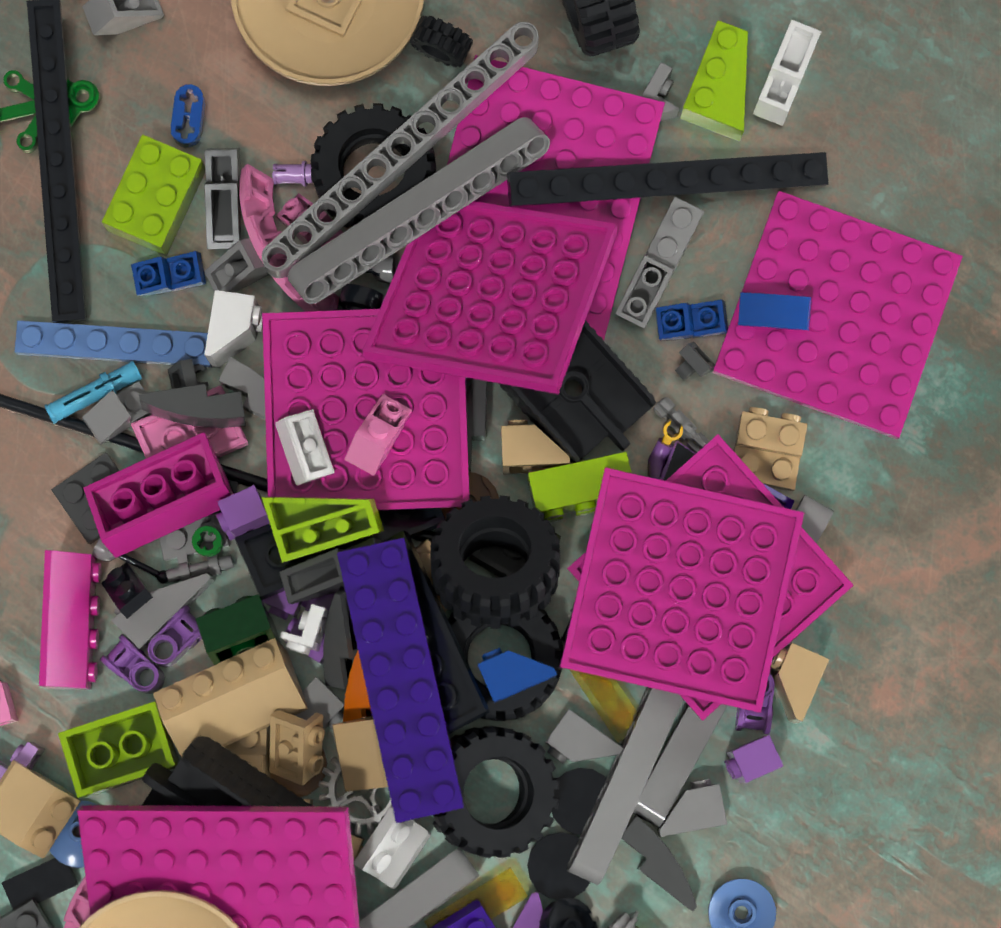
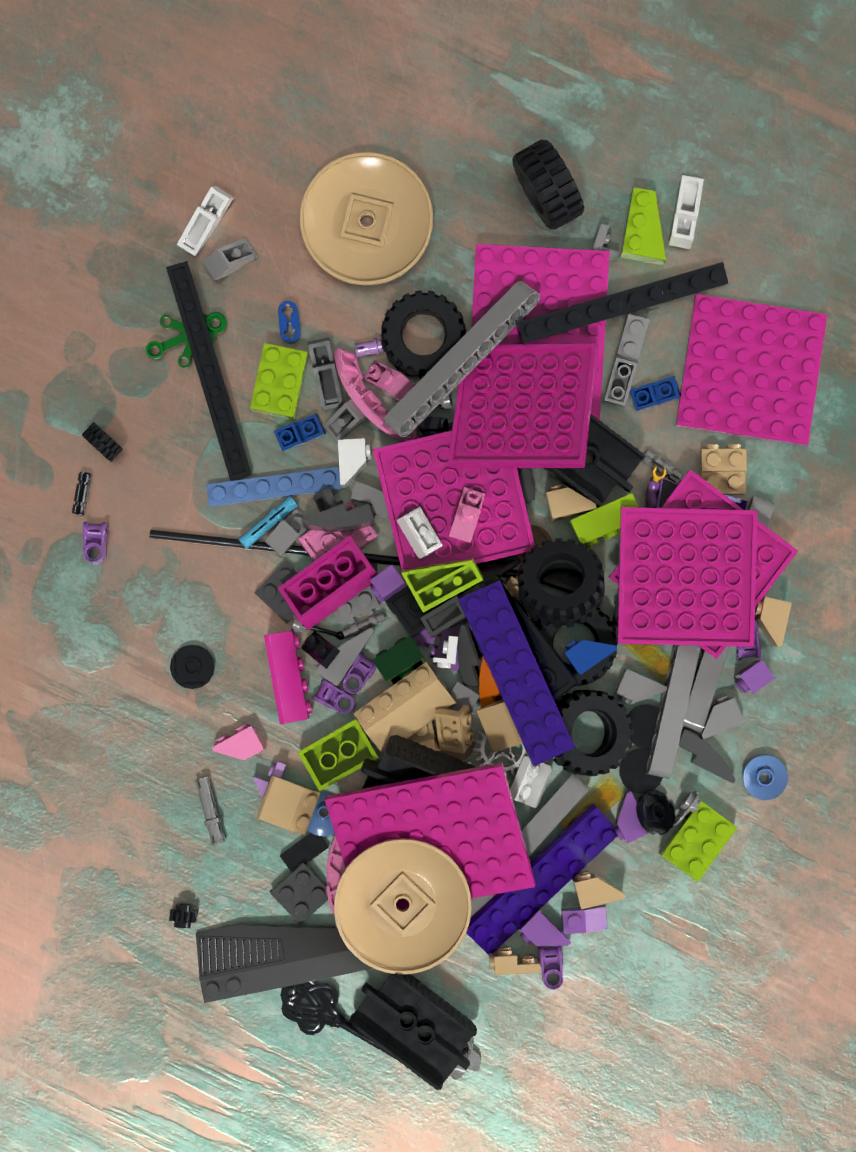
camera: 10 degrees left, 5 degrees up
green bush [192,526,224,557] -> none
light grey beam [262,21,539,278] -> none
black tyre [409,15,473,68] -> none
dark grey tile [675,342,715,380] -> none
blue slope [738,292,812,330] -> none

